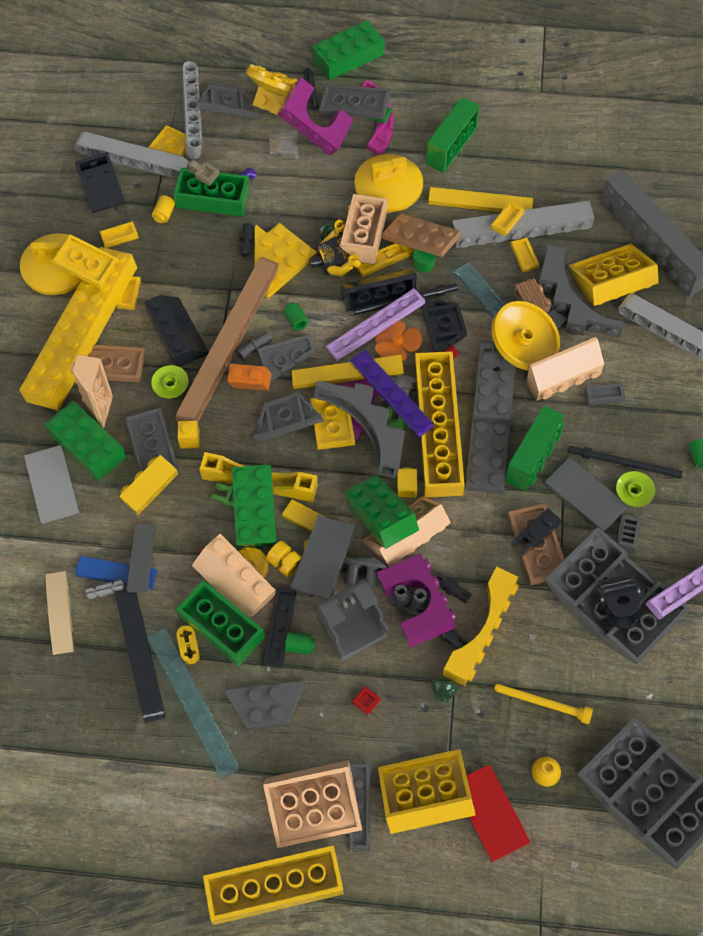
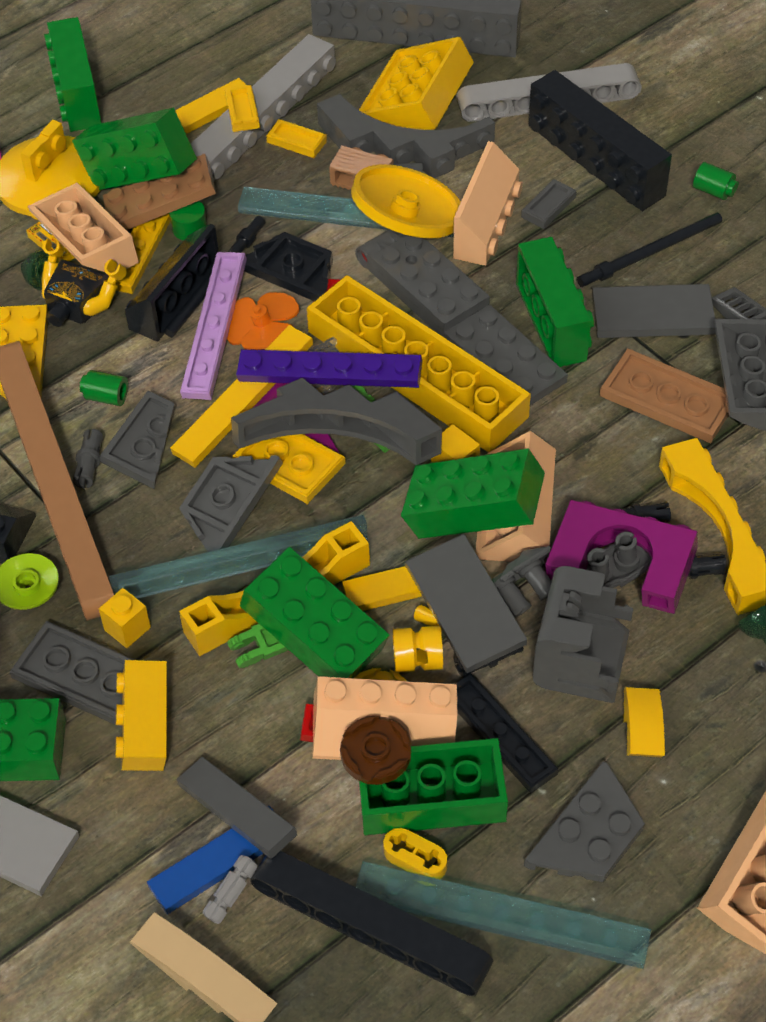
camera: 45 degrees left, 10 degrees down
orange brick [227,364,271,391] -> none
green brick [285,631,316,655] -> none
red tile [352,686,381,716] -> none
black hinge [511,508,562,556] -> none
lime dish [616,471,655,507] -> none
none -> green brick [72,107,197,190]
none -> clear light blue tile [109,515,368,599]
none -> reddish brown tile [340,716,411,785]
none -> black brick [528,70,672,212]
none -> yellow slope [624,687,665,757]

